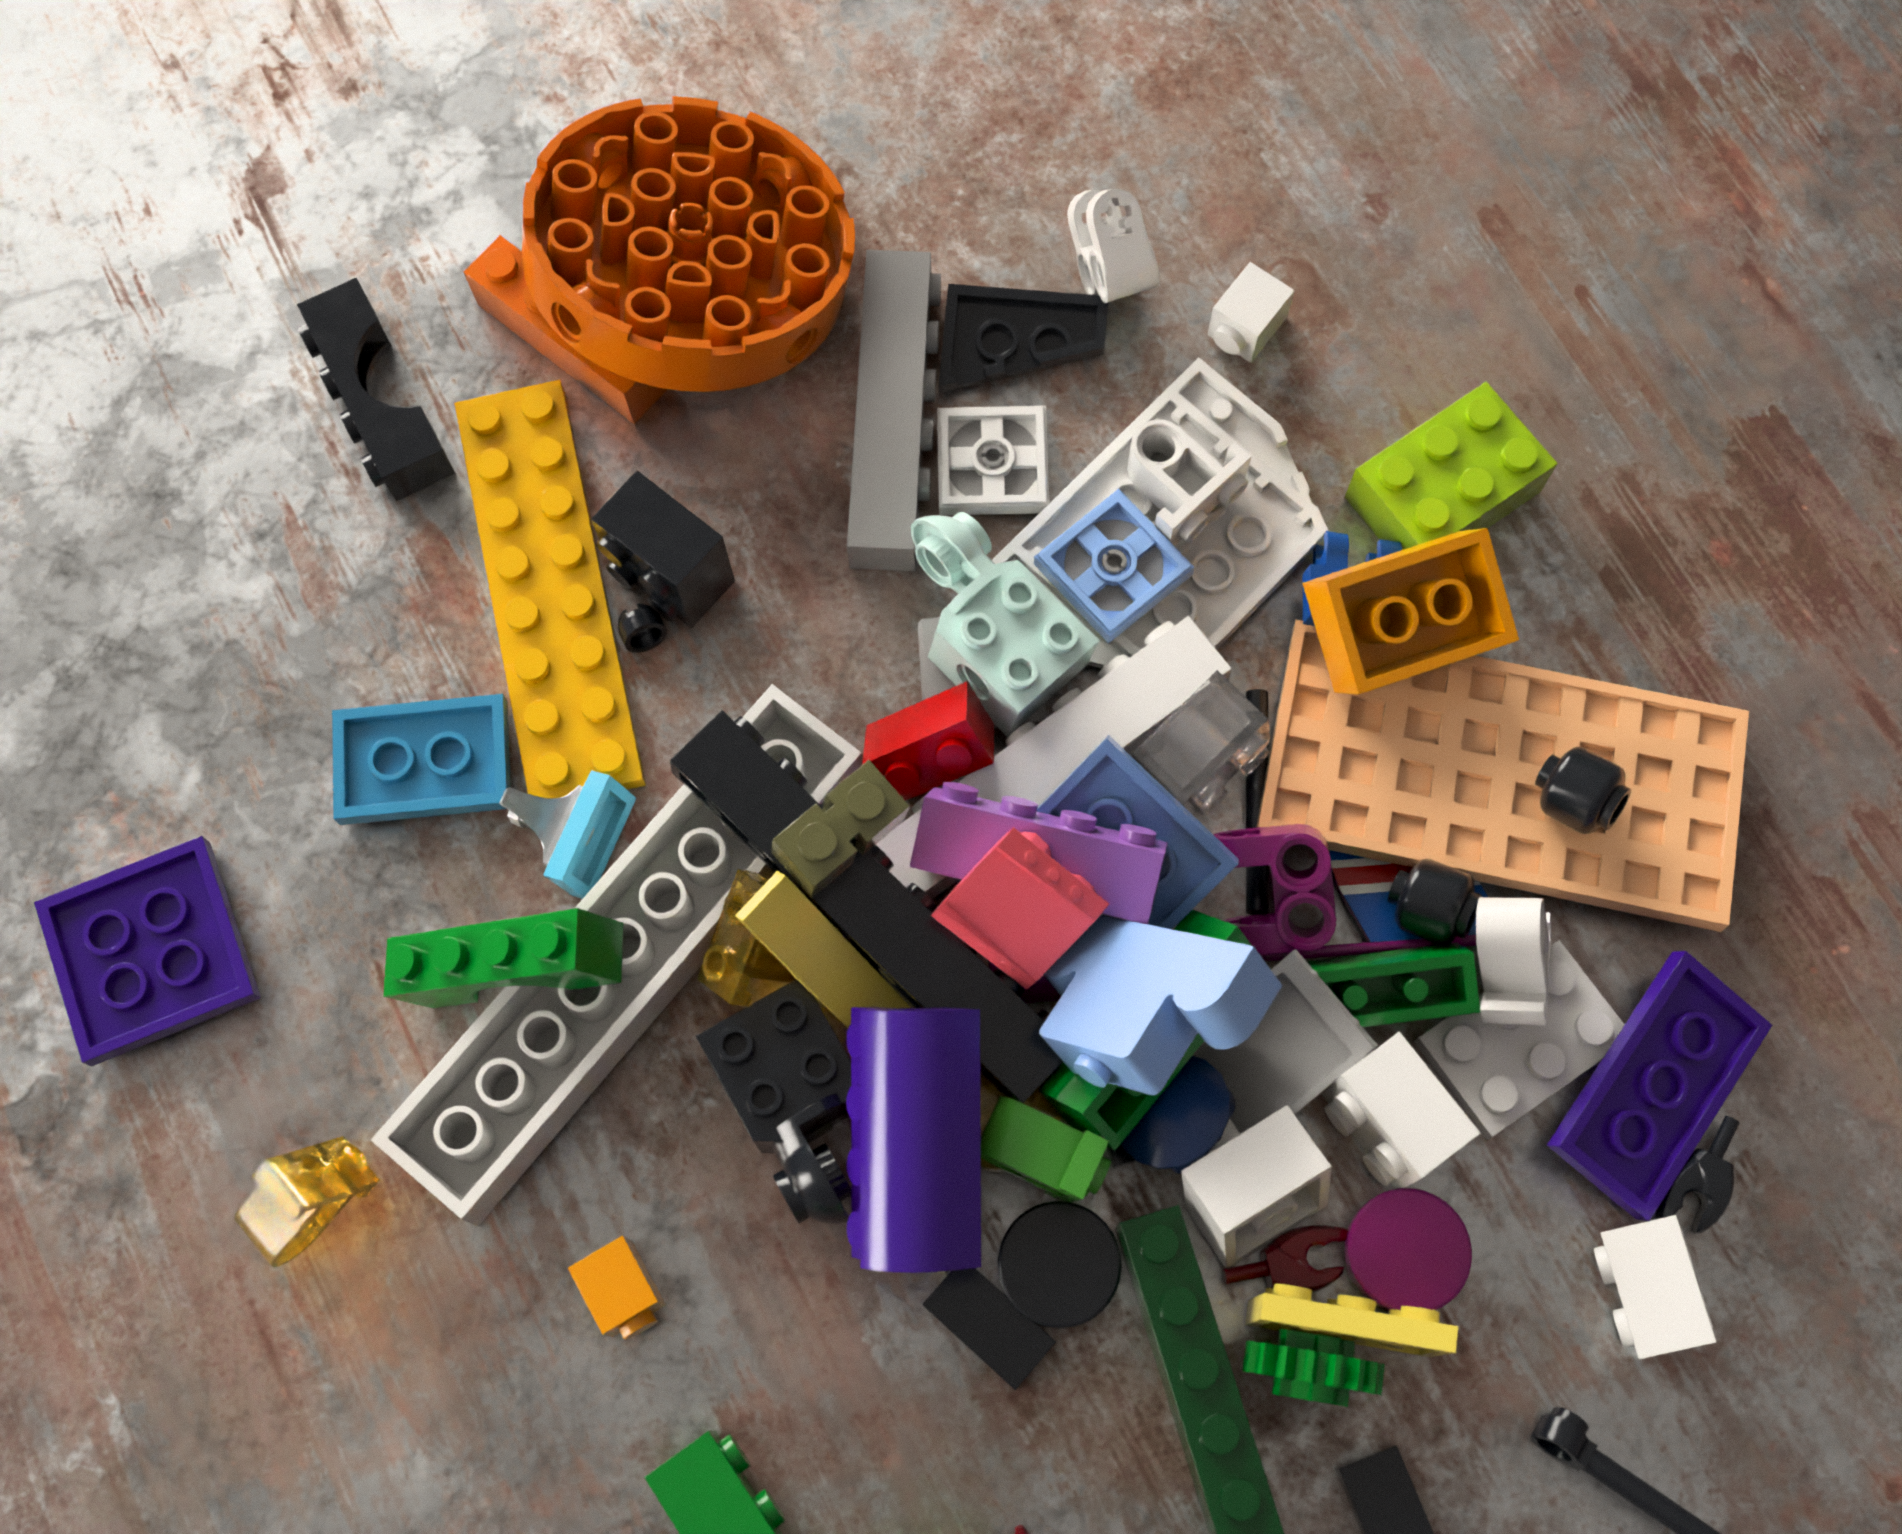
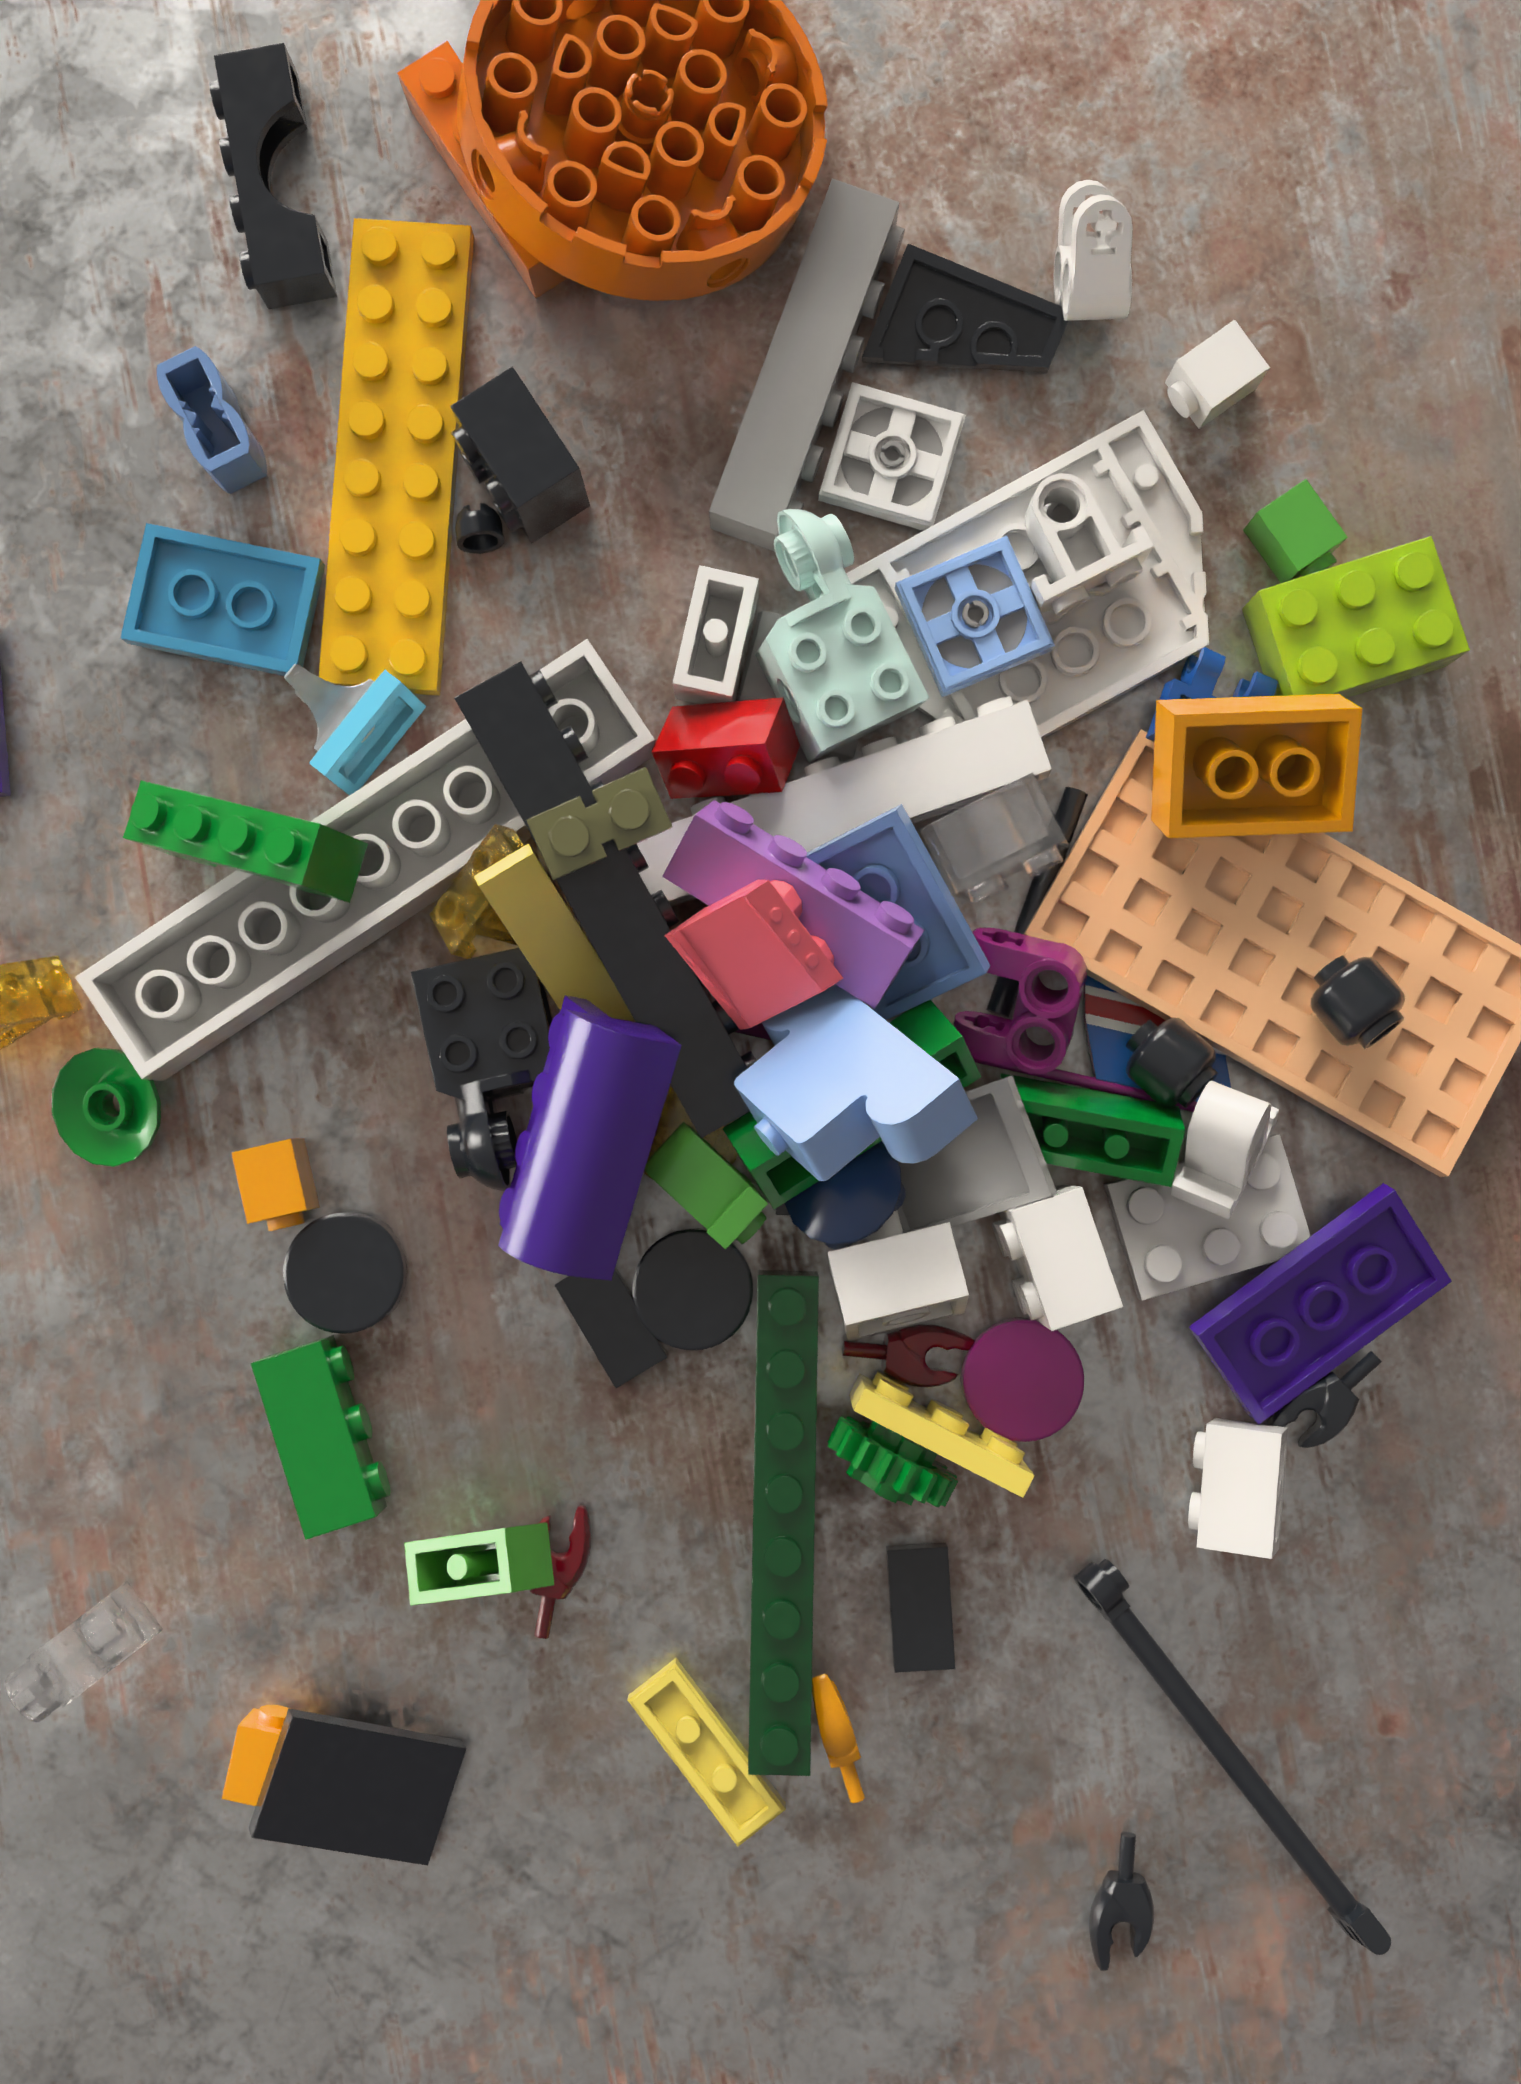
camera: 20 degrees right, 15 degrees up
none -> green dish [52,1047,161,1167]
none -> medium blue brick [157,346,267,494]
none -> black tile [283,1212,407,1334]
none -> white brick [672,565,759,704]
none -> bright green brick [1243,479,1348,583]

